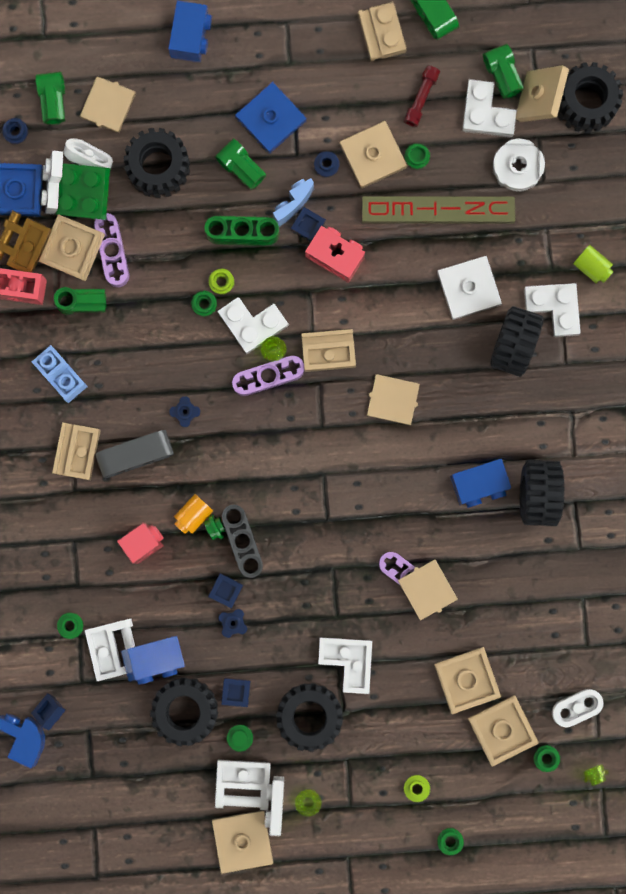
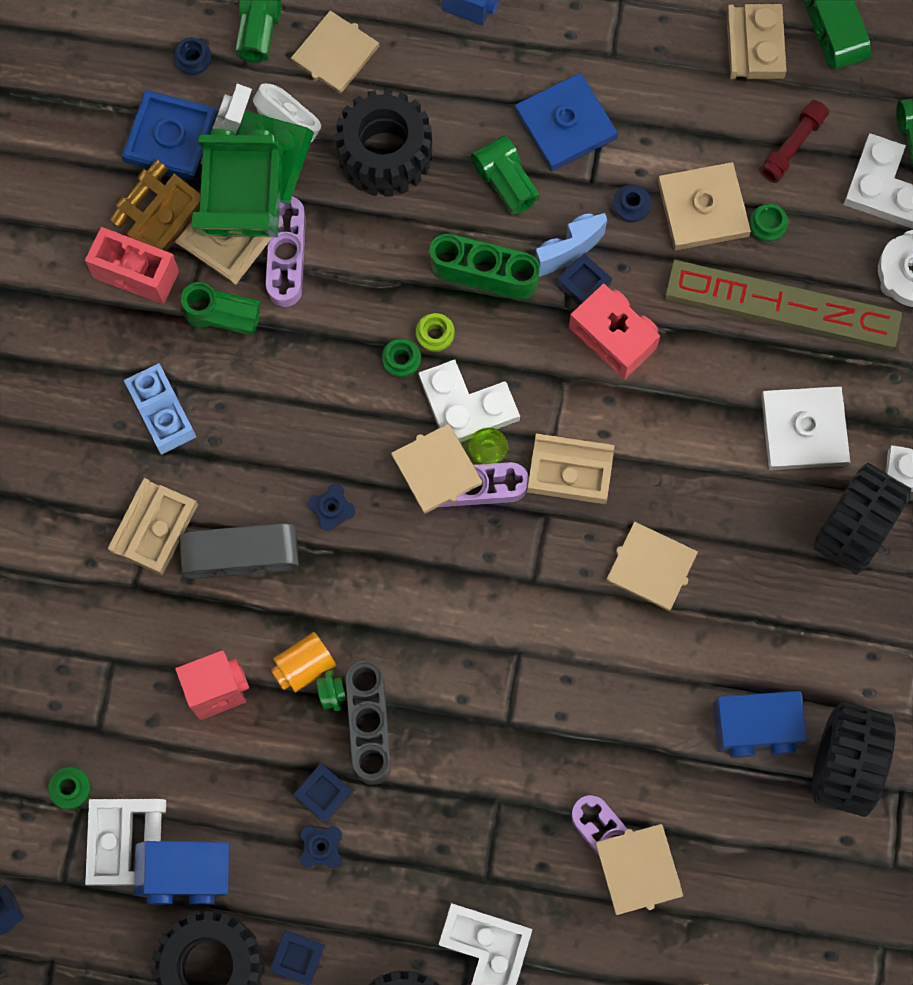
camera: 15 degrees right, 10 degrees down
none -> green panel [192,129,283,237]
none -> tan piece [391,424,483,514]

